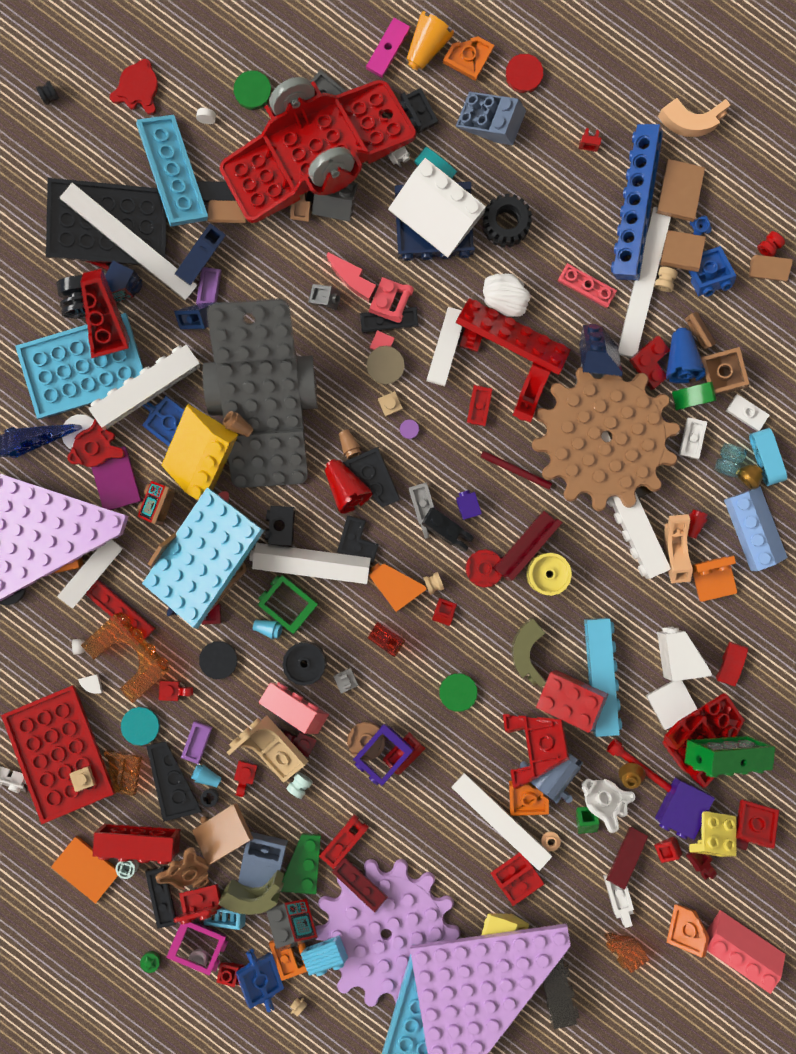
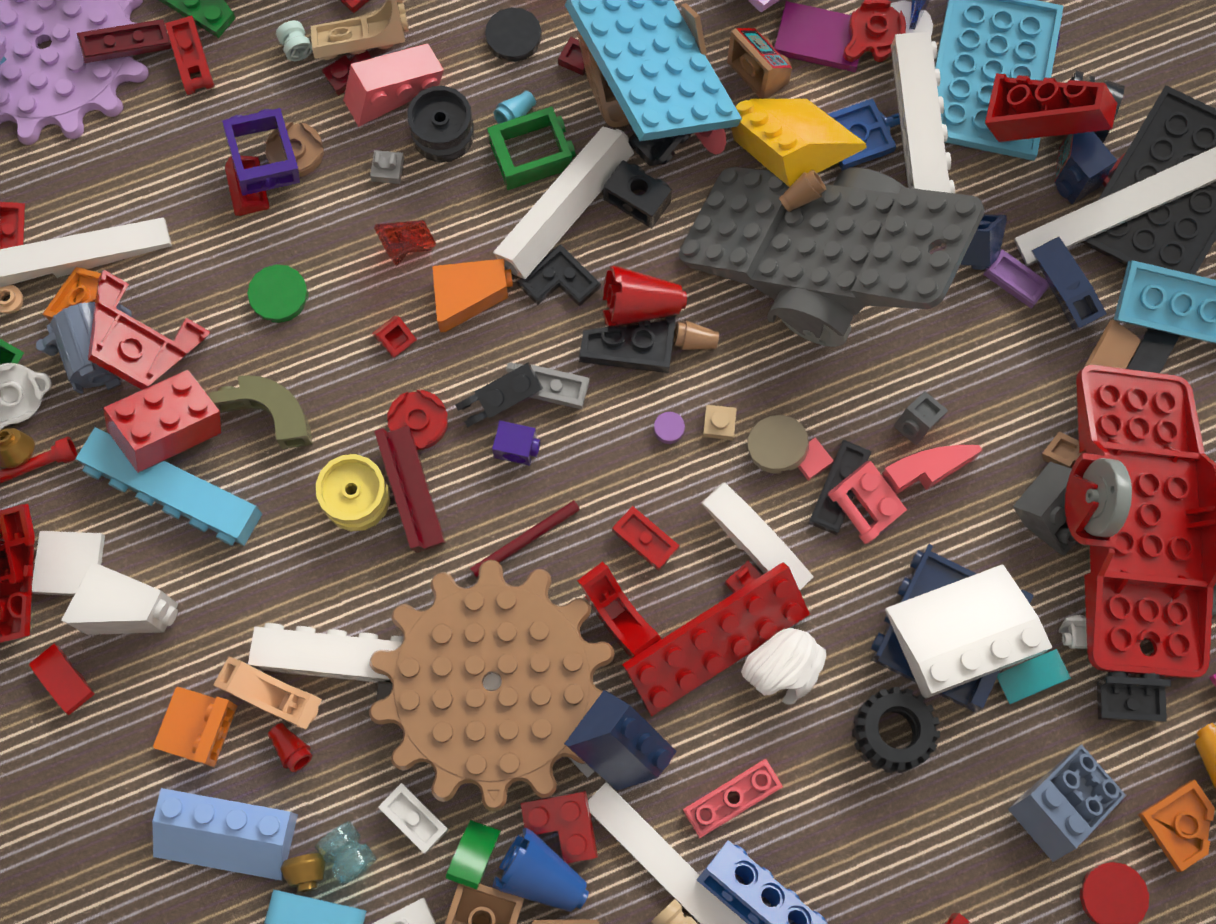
camera: 120 degrees right, 15 degrees down
tan wheel [423,572,444,595] -> none

